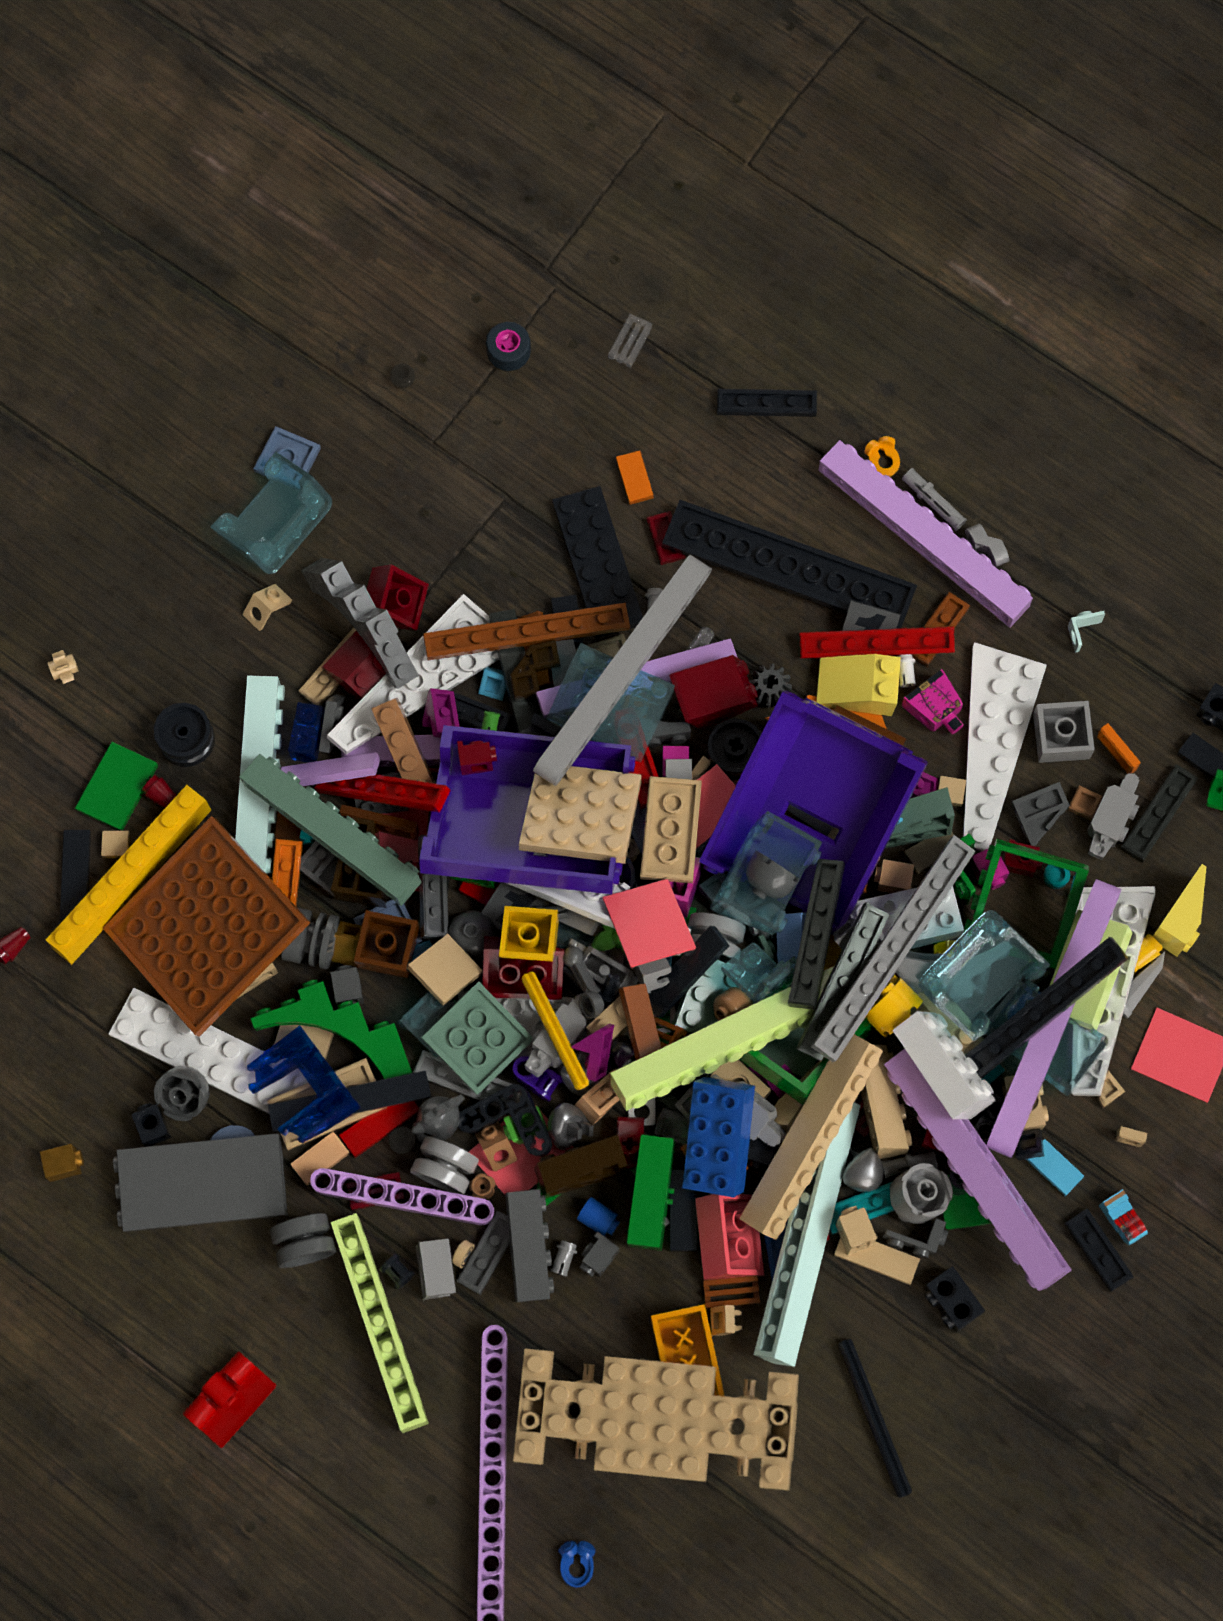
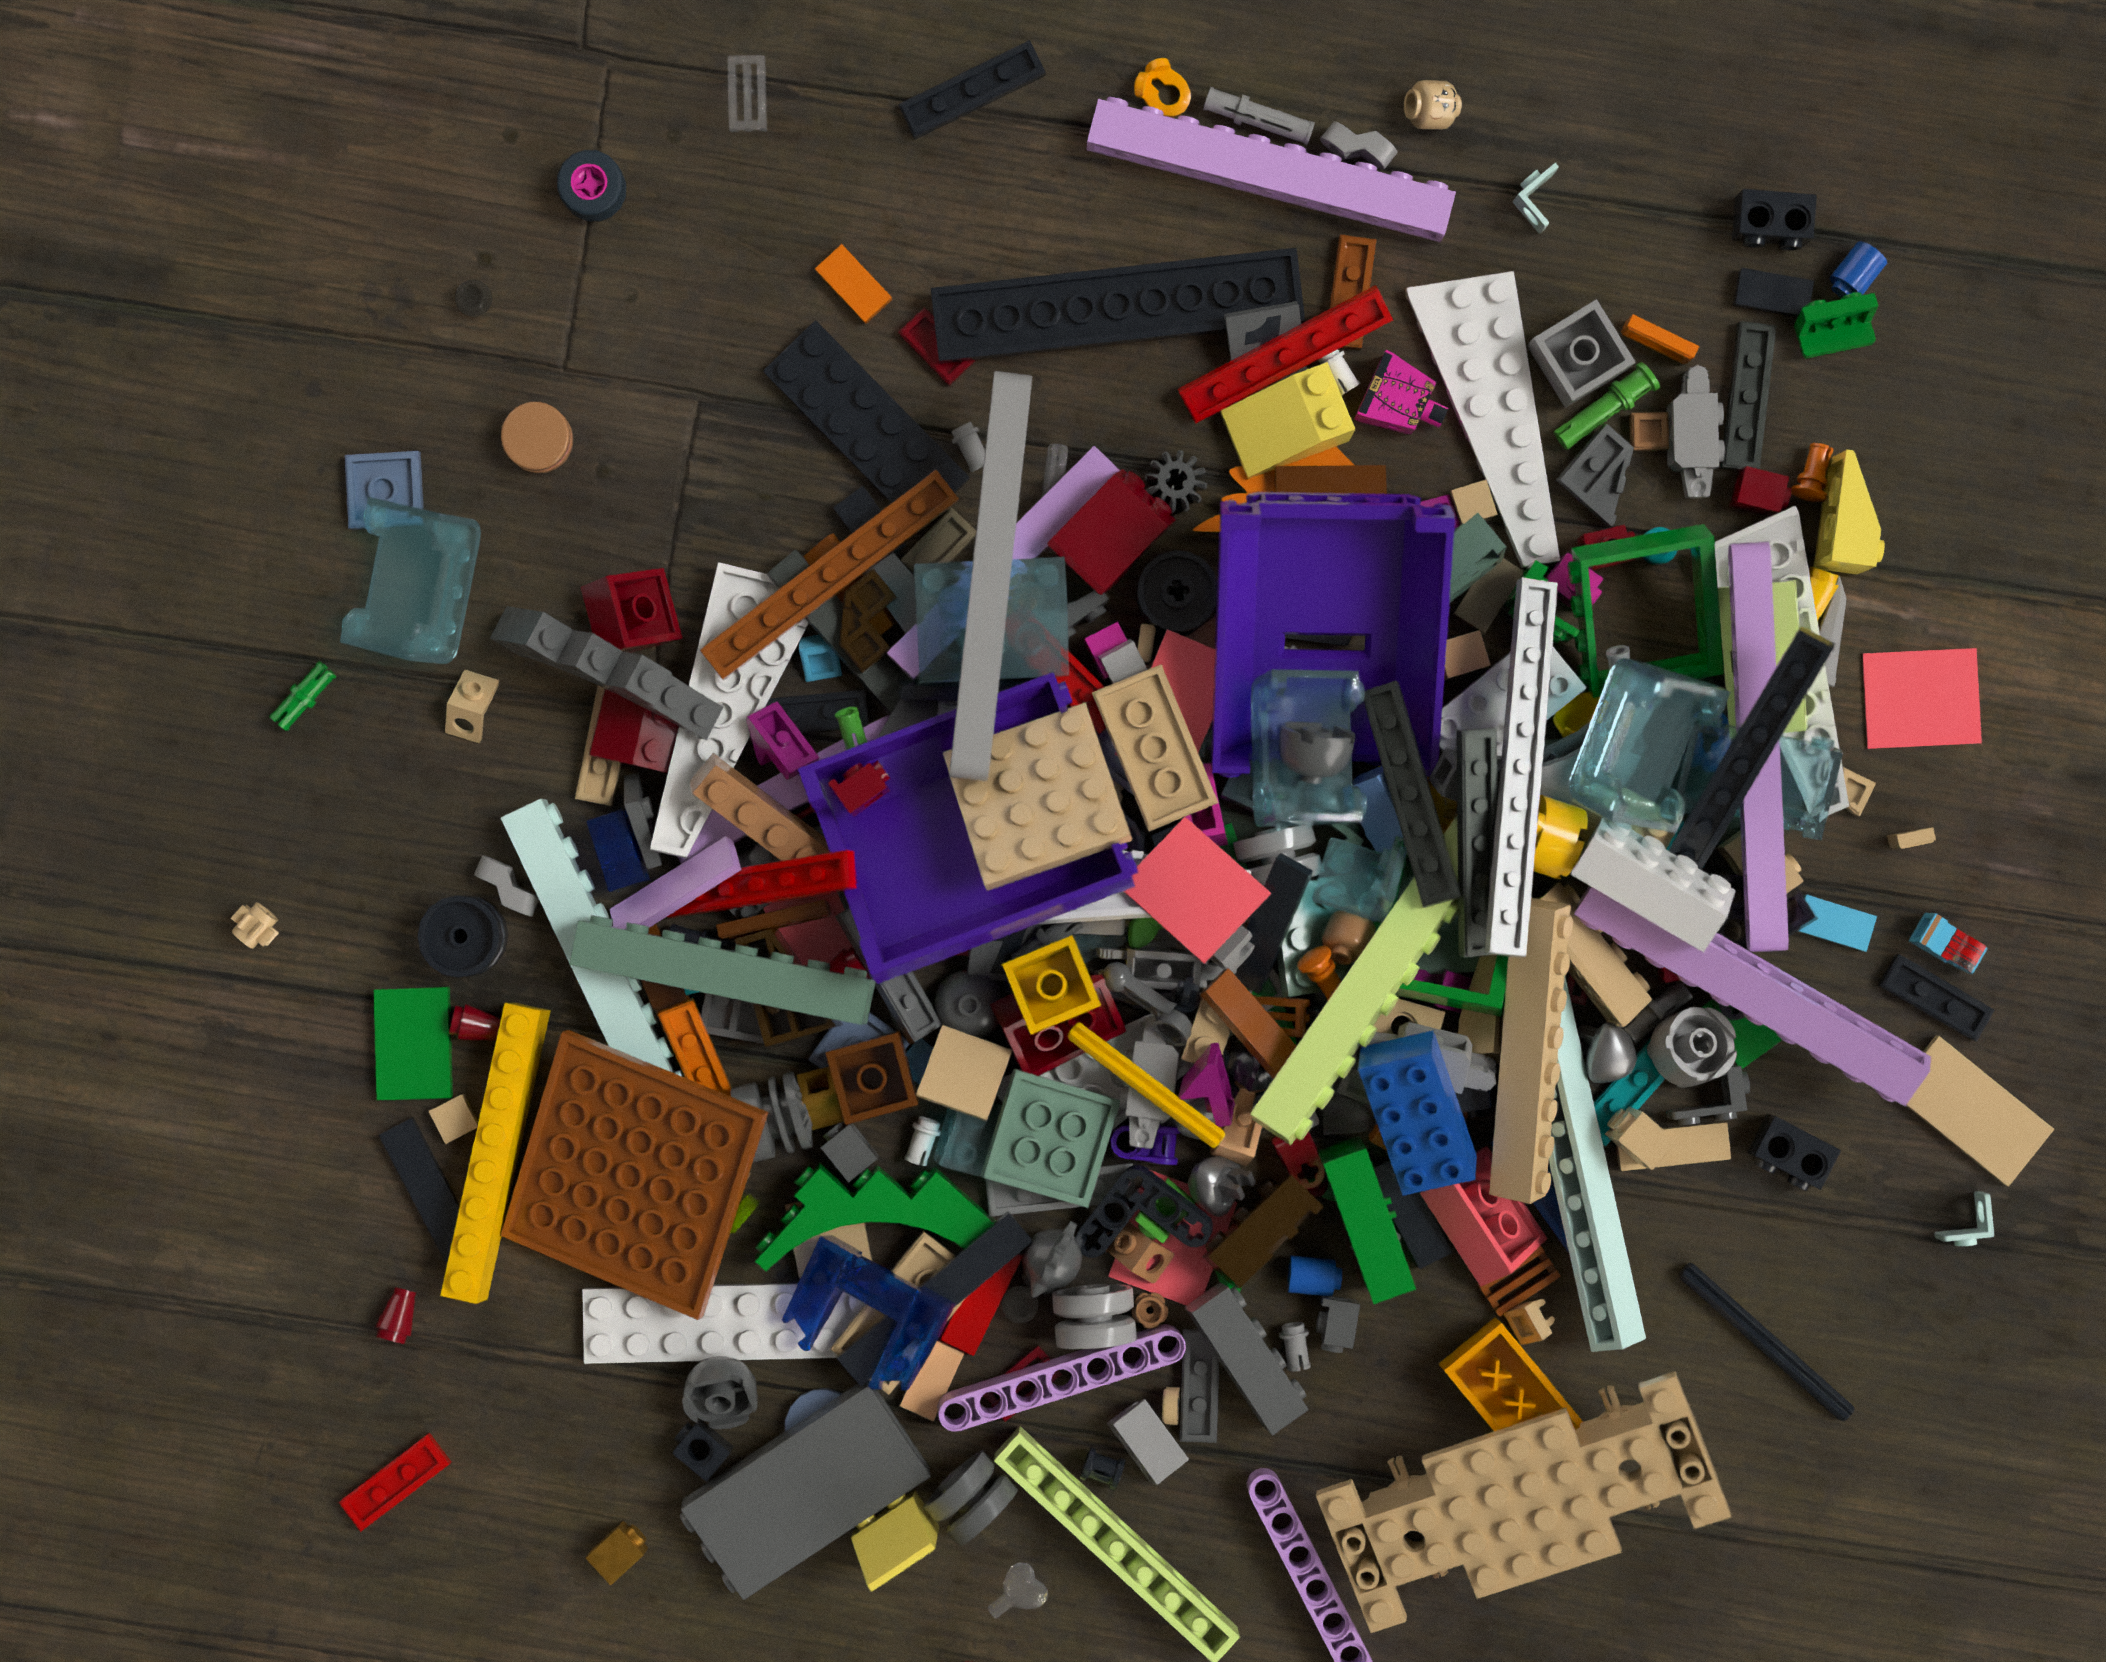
camera: 30 degrees left, 15 degrees up
none -> green pin [269,661,337,731]
none -> light grey piece [474,855,539,917]
none -> medium nougat head [501,402,573,473]
none -> clear neon green tile [730,1194,759,1234]
none -> light yellow slope [851,1489,939,1592]
none -> white pin [904,1116,941,1166]
none -> clear rock [988,1562,1048,1619]
none -> orange pin [1297,946,1342,1001]
none -> tan head [1404,80,1462,130]
none -> bright green pin [1553,362,1660,450]
none -> dark red brick [1730,466,1792,517]
none -> orange pin [1791,443,1834,502]
none -> tan tile [1906,1036,2054,1187]
none -> light aqua bracket [1934,1191,1994,1246]

